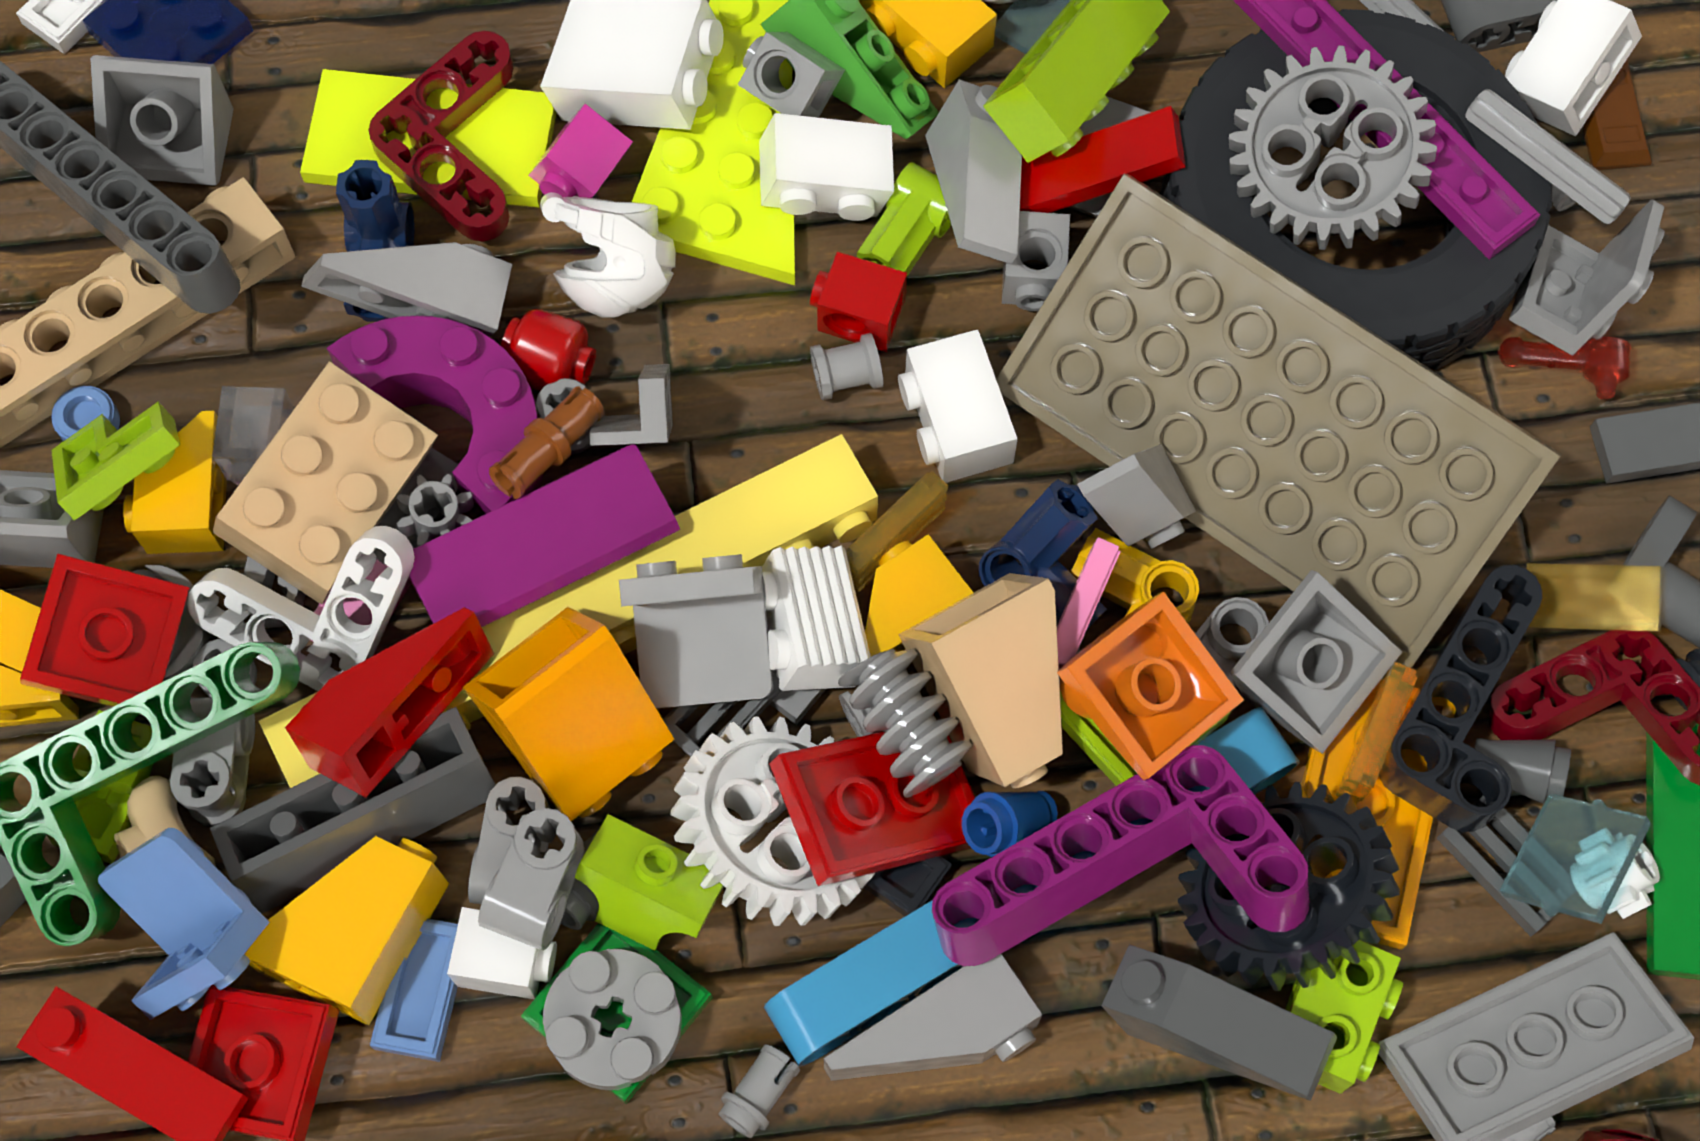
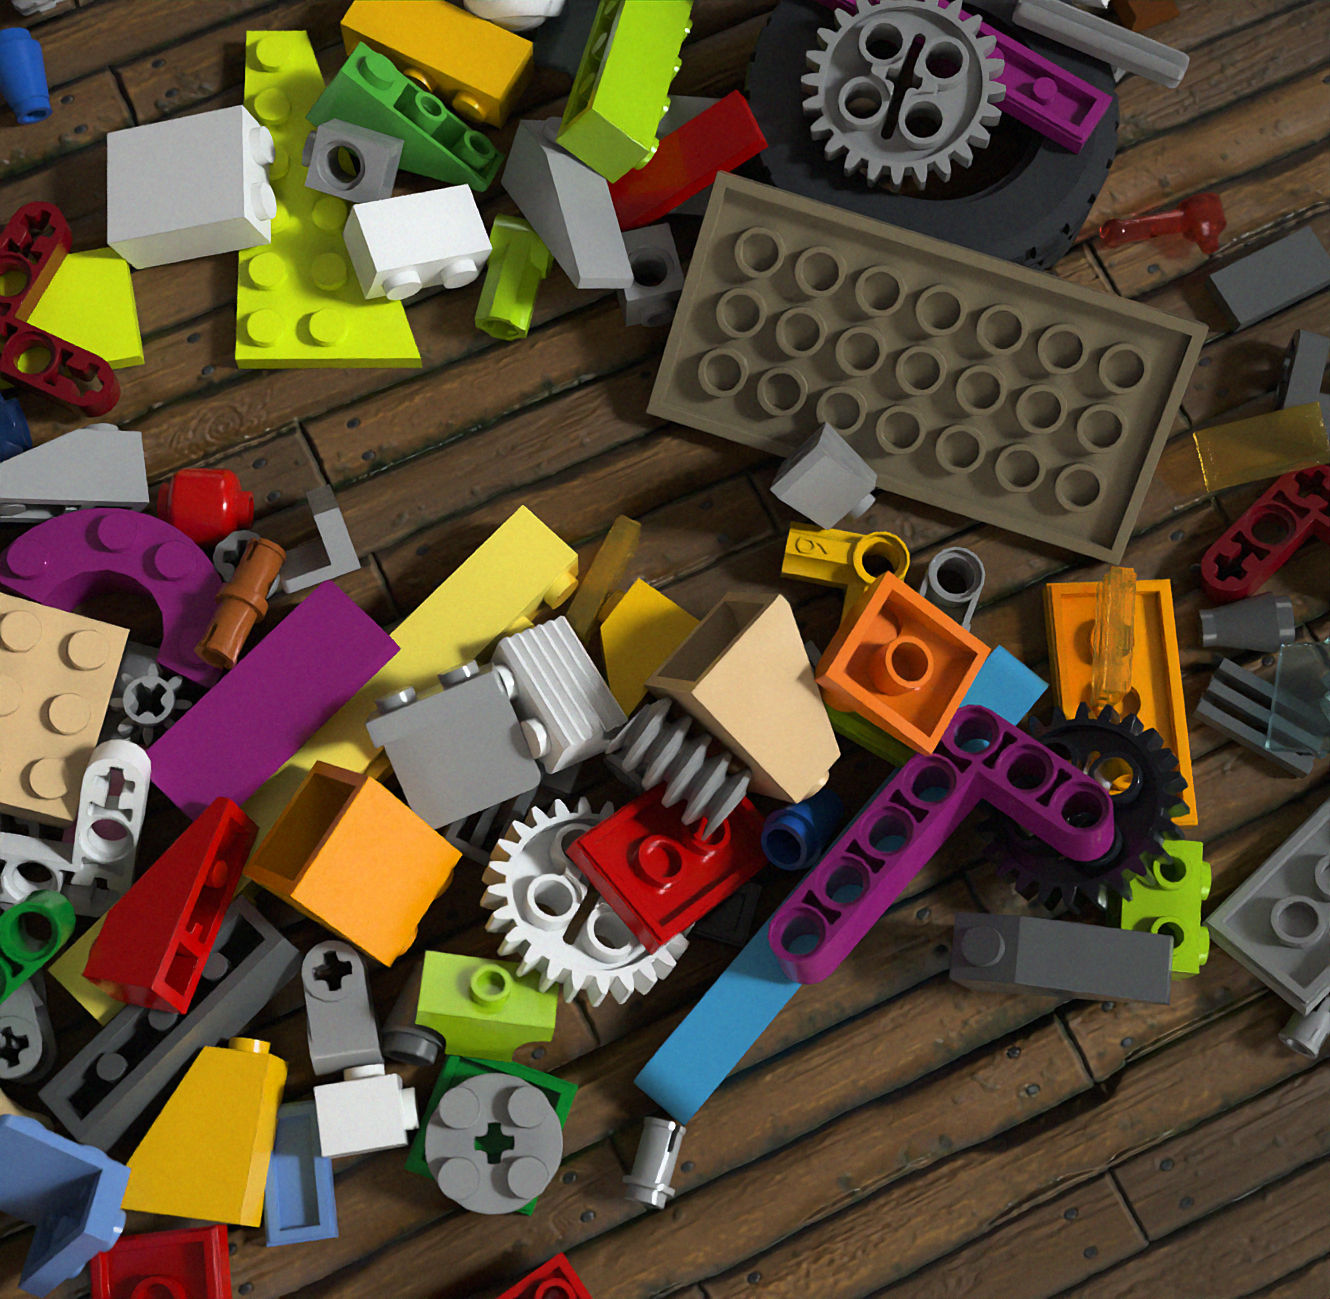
camera: 25 degrees left, 5 degrees up
light grey piece [478,808,585,950] -> none
dark pink brick [528,104,633,198] -> none
white helmet [540,192,676,318] -> none
red brick [810,251,907,352] -> none
light grey bush [810,333,883,401] -> none
light grey slope [824,954,1042,1081] -> none
white brick [898,329,1017,483] -> none
dark blue piece [979,479,1107,631] -> none
bright pink tile [1057,537,1121,670] -> none
light grey slope [1230,570,1402,754] -> none
black beam [1377,565,1542,832] -> none
light grey bracket [1509,199,1665,356] -> none

